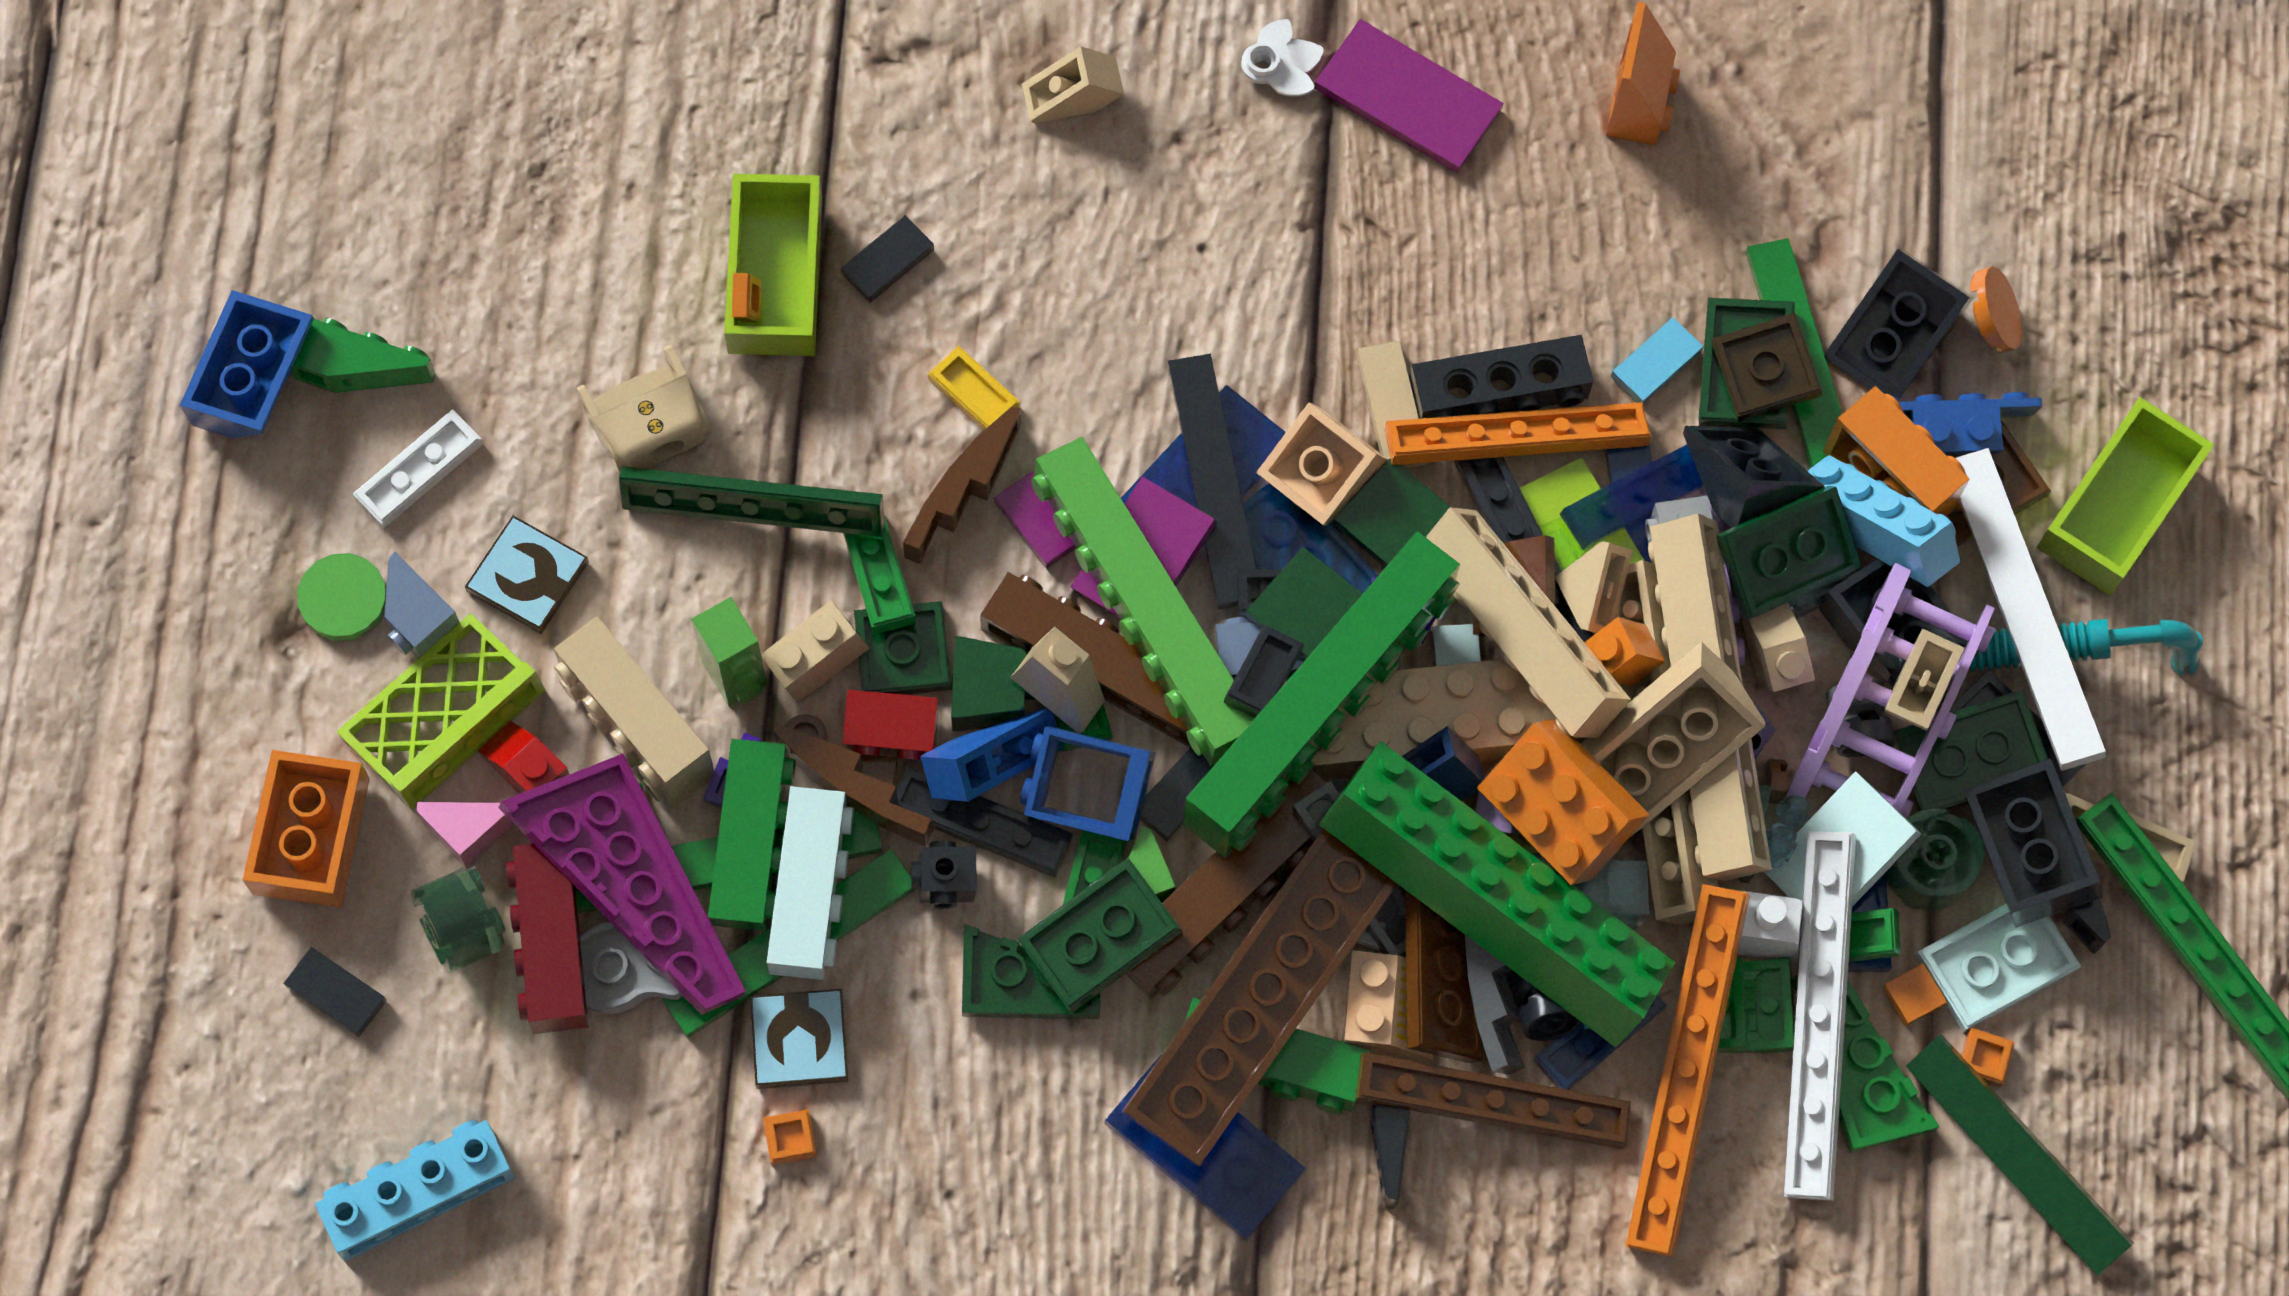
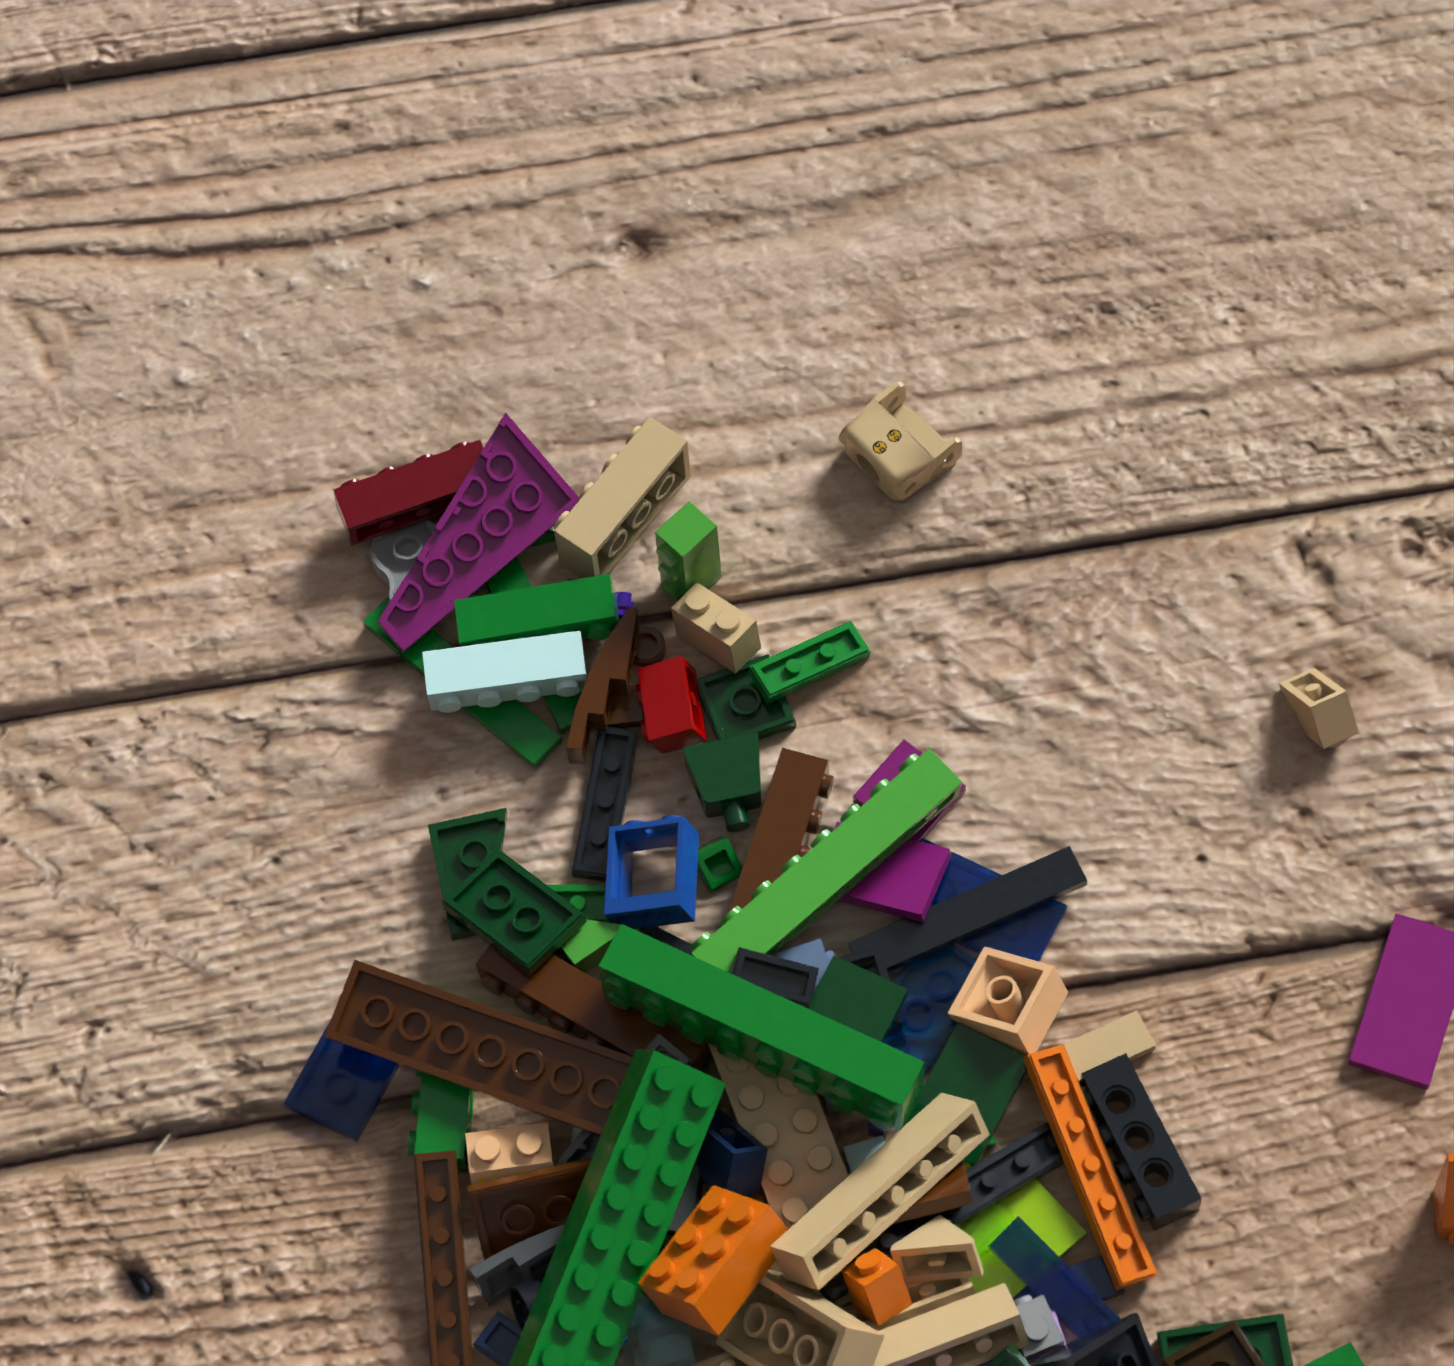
camera: 85 degrees right, 5 degrees down
blue slope [180,290,314,439] -> none
orange brick [242,750,370,908] -> none
black tile [283,947,387,1037] -> none
green slope [291,318,436,393] -> none
bright green tile [297,553,387,641] -> none
medium azure brick [314,1120,515,1262] -> none
lime fence [336,613,546,810] -> none
white tile [353,409,483,529] -> none
sand blue slope [385,552,459,659] -> none
clear green brick [411,867,506,974] -> none
bright pink slope [417,802,514,867] -> none
tile [465,515,589,634] -> none
red slope [477,720,569,794] -> none
dark green tile [619,466,885,537] -> none
lime piece [724,173,822,356] -> none
orange tile [732,273,761,322] -> none
tile [750,989,849,1089] -> none
orange tile [763,1109,817,1166] -> none
black tile [841,215,934,303] -> none
reddish brown slope [903,406,1021,564] -> none
black brick [910,840,977,909] -> none
blue slope [920,707,1063,802] -> none
yellow tile [928,345,1021,431] -> none
tan slope [1010,626,1105,734] -> none
white plate [1241,19,1324,97] -> none
black slope [1370,1105,1410,1209] -> none
medium azure tile [1611,317,1704,404] -> none

